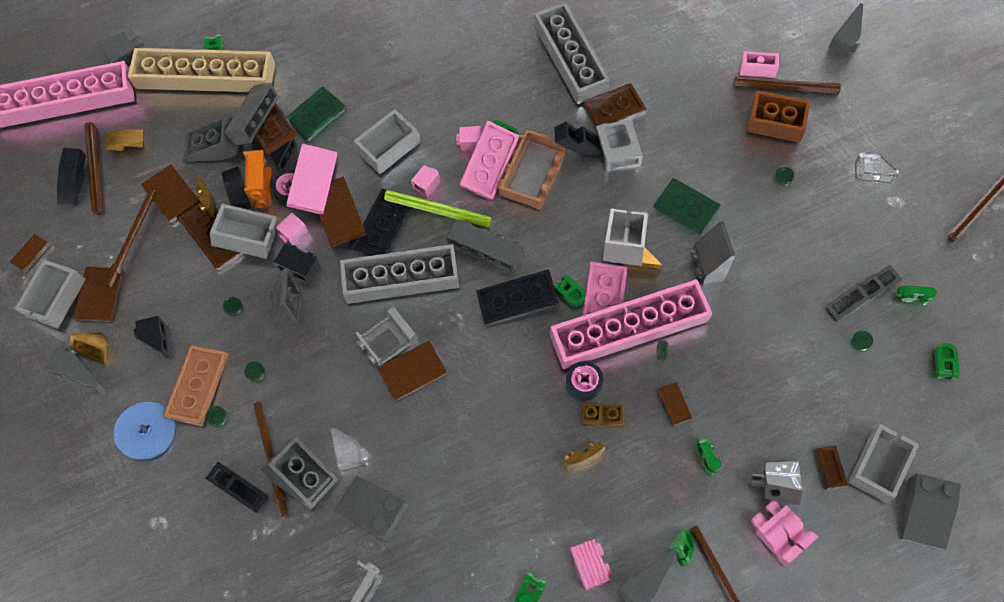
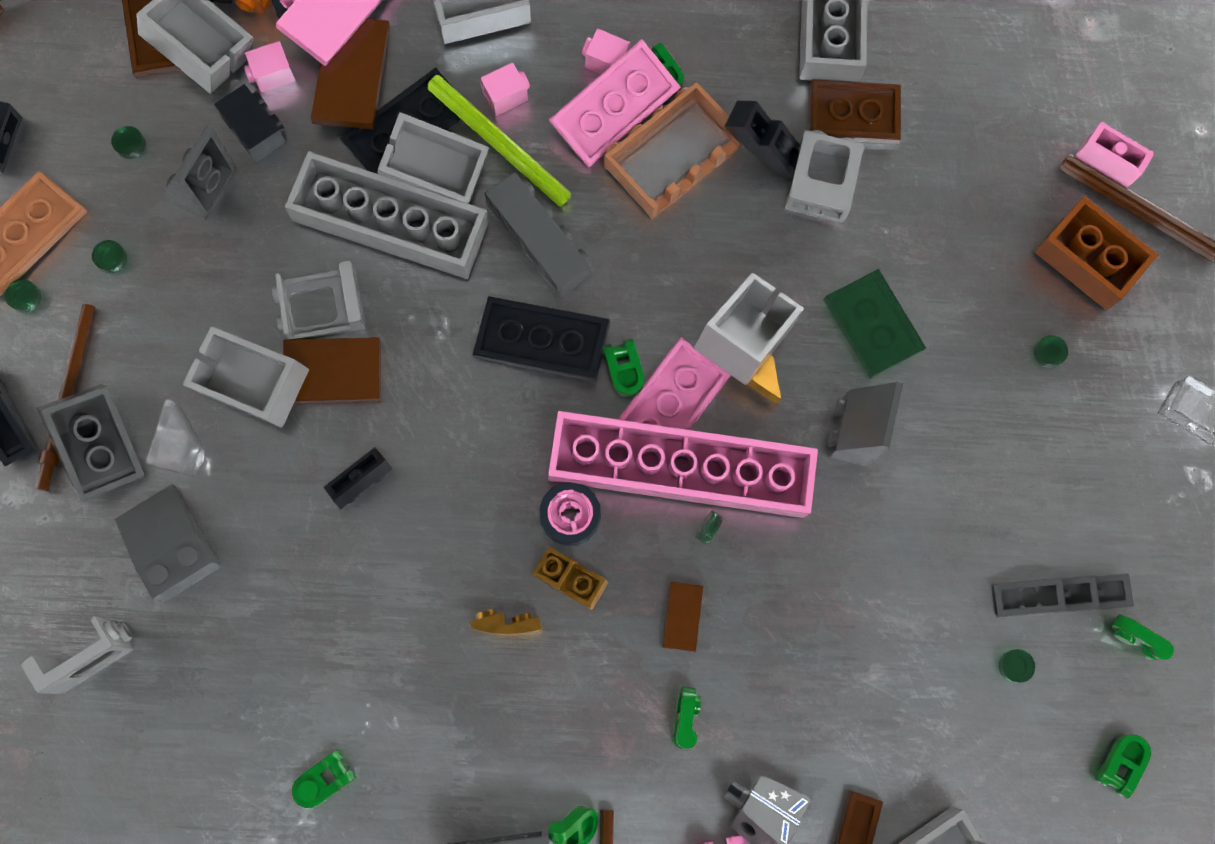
camera: 15 degrees right, 10 degrees up
bright pink brick [570,539,612,591] -> none
none -> light grey piece [183,326,309,428]
none -> black plate [323,447,393,510]
none -> light grey piece [378,112,489,204]

